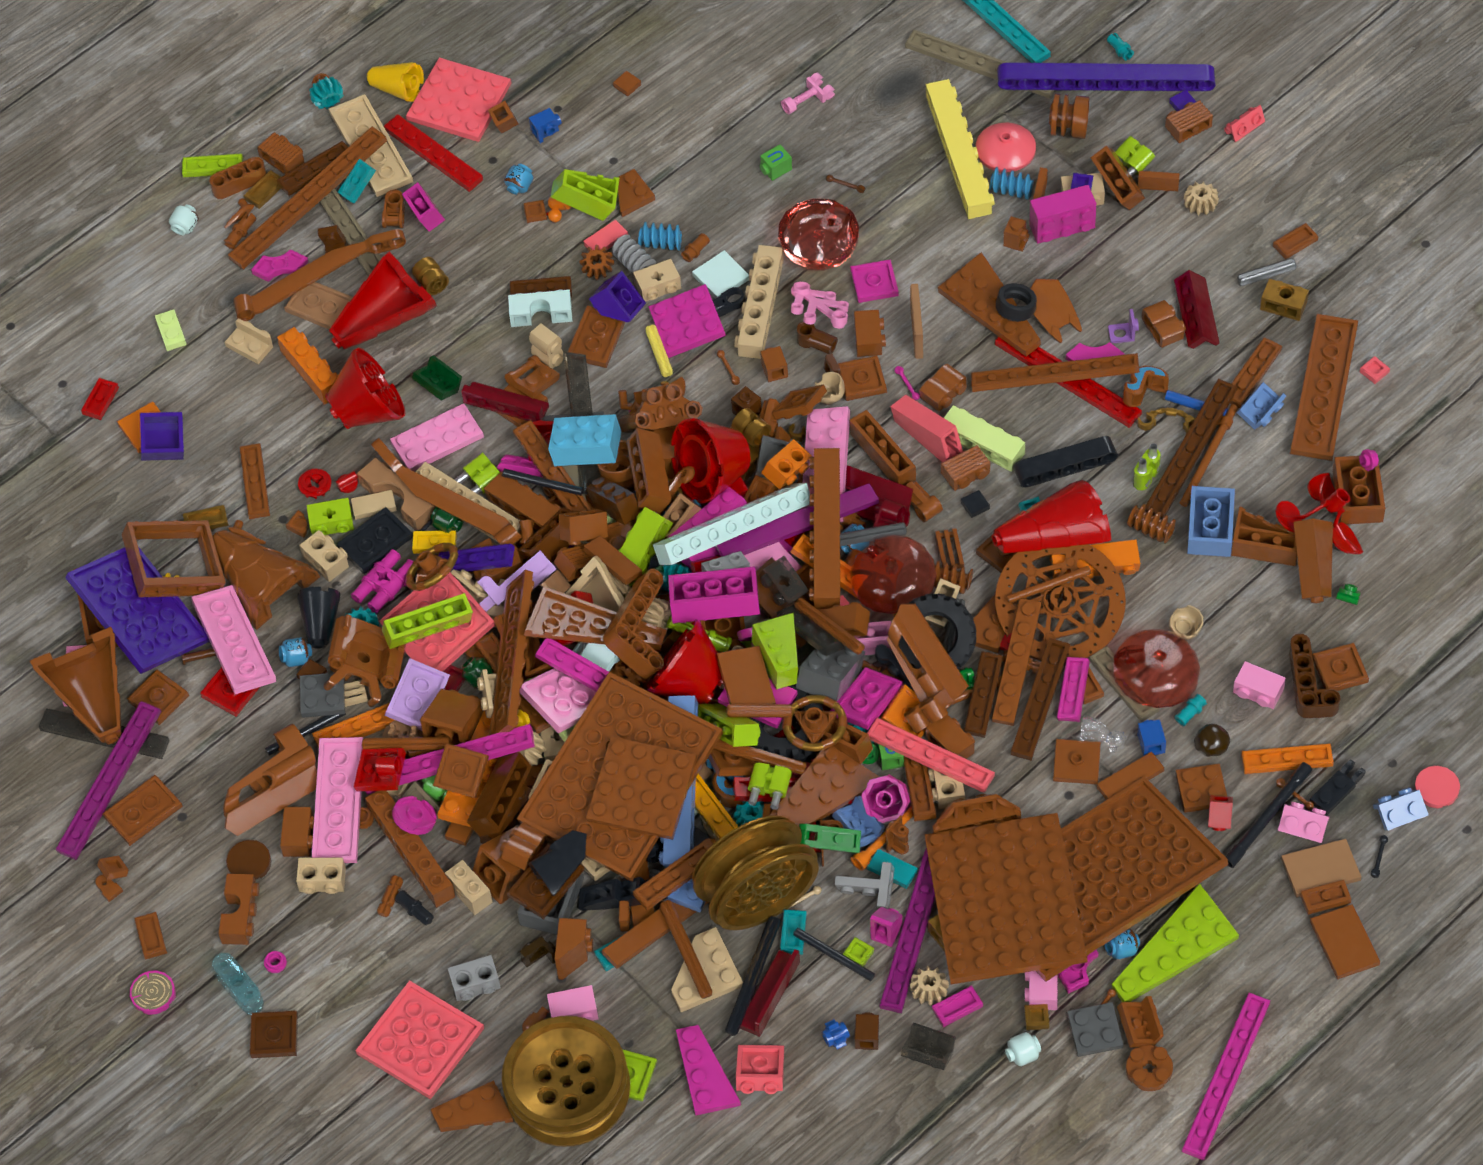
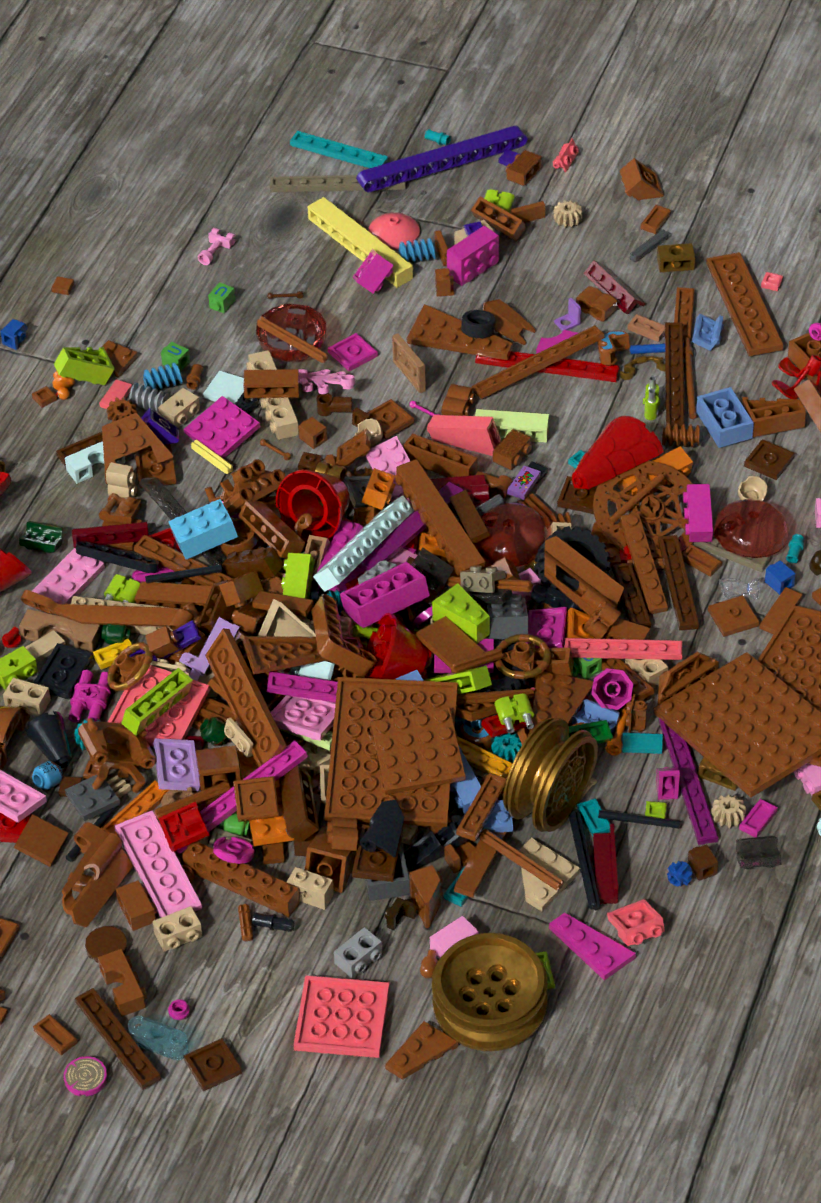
camera: 30 degrees left, 10 degrees down
dark azure head [504,163,534,195] -> none
light grey bracket [835,862,895,909] -> none
dark orange brick [854,310,886,357] -> none
black beam [1013,436,1118,488] -> none
dark orange wheel [1049,93,1090,139] -> none
dark pink tile [1057,657,1090,722] -> none
none -> dark orange tile [14,814,68,867]
none -> reddish brown plate [75,988,161,1090]
none -> black beam [76,541,159,573]
none -> dark orange wing [102,413,174,484]
none -> dark orange brick [145,626,179,659]
none -> bright green brick [161,342,190,372]
none -> dark orange brick [243,369,299,398]
none -> dark orange axle [257,317,328,363]
none -> dark pink slope [353,249,393,294]
none -> reddish brown tile [449,490,490,544]
none -> dark tan bracket [460,566,506,593]
none -> medium lavender tile [507,466,541,500]
none -> dark orange slope [620,158,664,200]
none -> nougat tile [628,314,665,342]
none -> dark pink brick [683,484,713,542]
none -> reddish brown tile [744,439,795,480]

